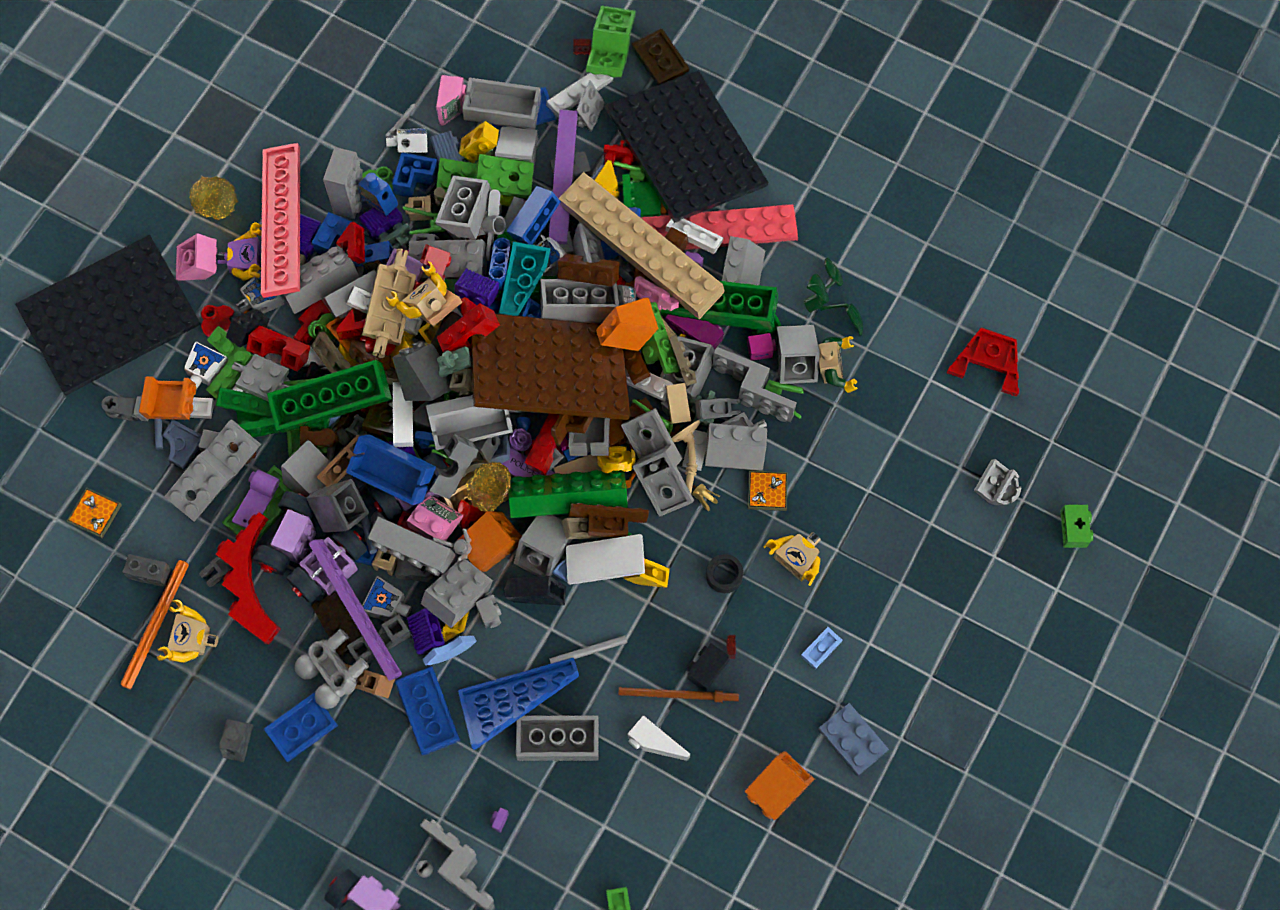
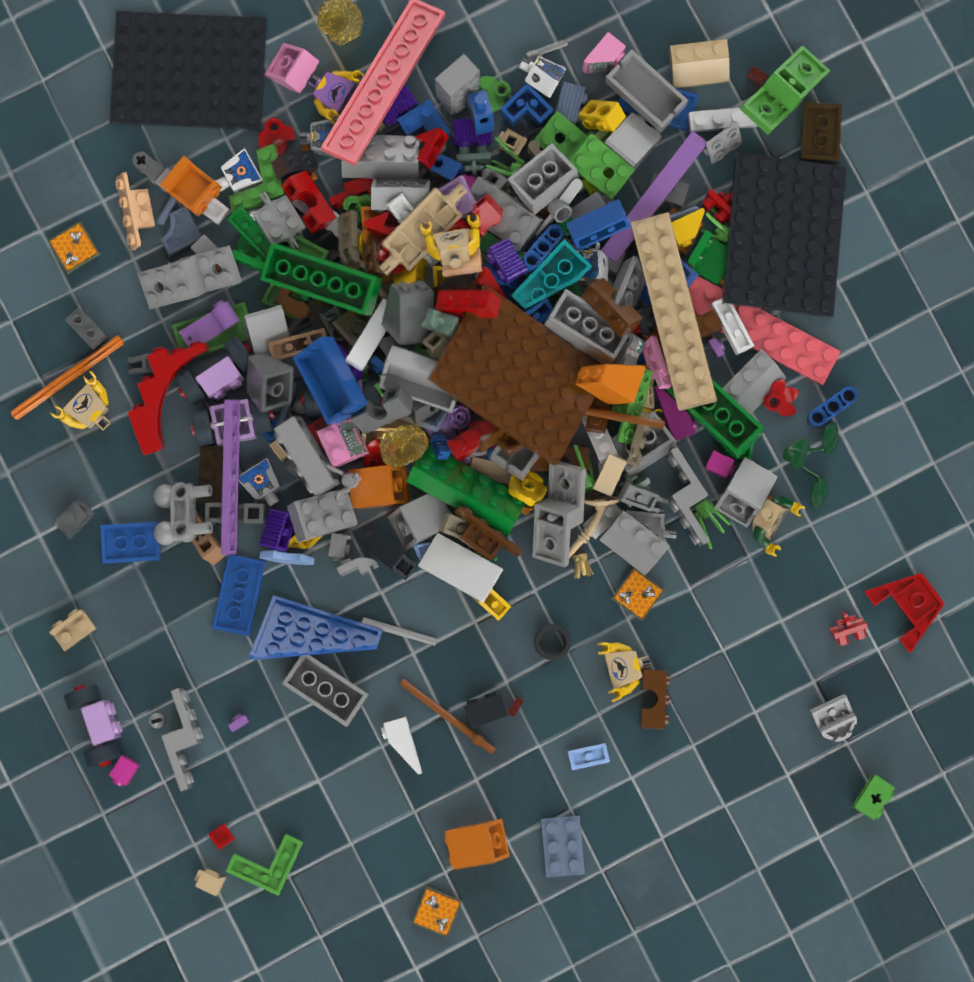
camera: 35 degrees right, 15 degrees up
none -> tan bracket [49,609,97,651]
none -> light nougat bracket [115,172,155,250]
none -> light grey slope [337,558,379,576]
none -> tile [412,886,462,938]
none -> blue piece [430,433,451,460]
none -> dark orange bar [585,408,665,429]
none -> reddish brown arch [640,670,670,729]
none -> tan slope [669,39,730,88]
none -> red plate [763,379,800,416]
none -> blue beam [807,387,858,428]
none -> red hips [829,612,868,646]

